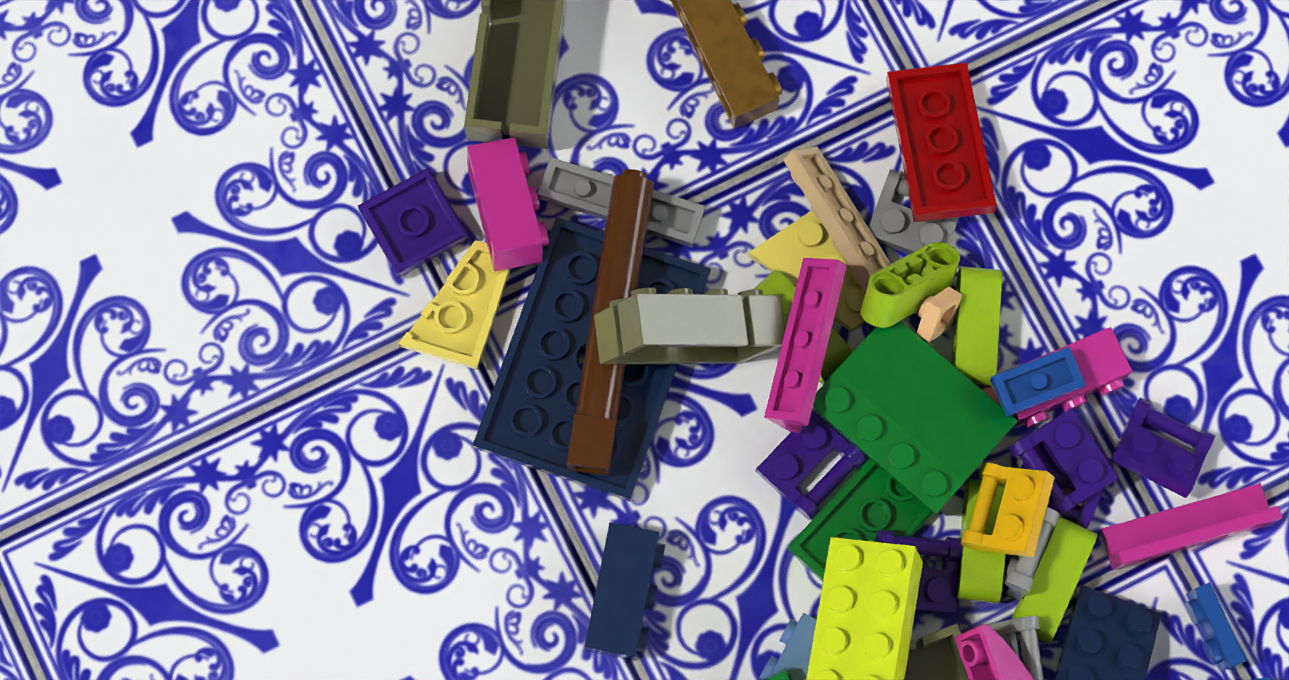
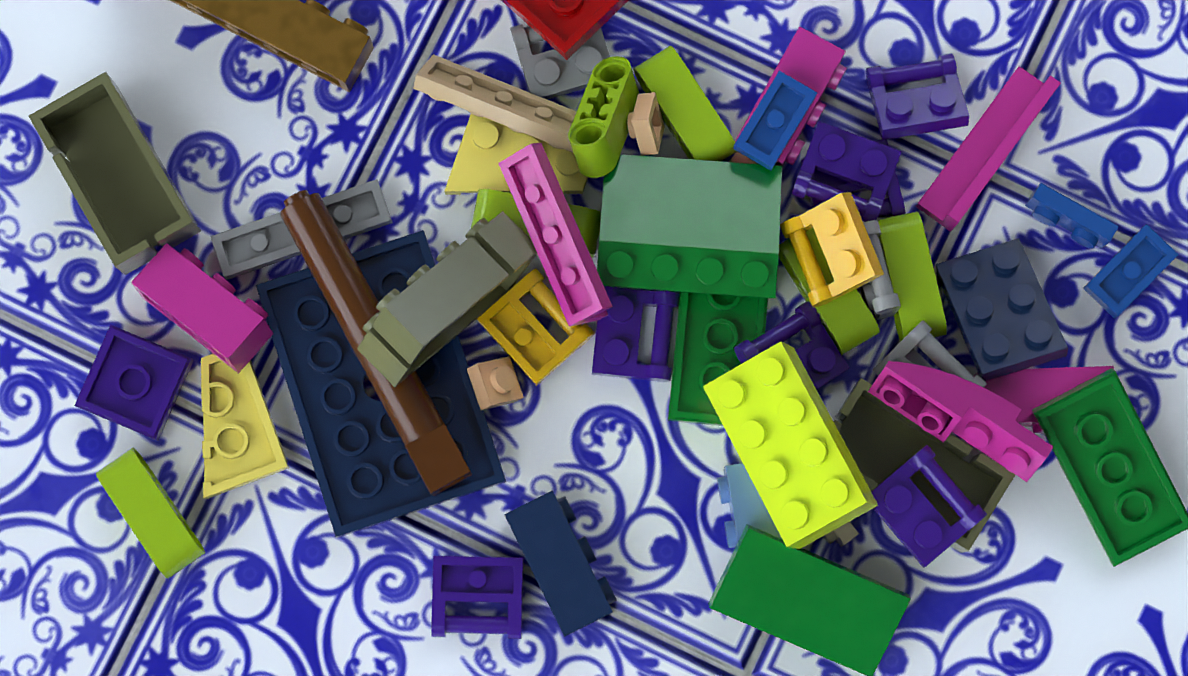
camera: 35 degrees left, 5 degrees up
none -> lime beam [96,447,206,579]
none -> dark purple plate [431,556,524,639]
none -> light nougat plate [467,356,524,410]
none -> yellow plate [477,268,595,386]

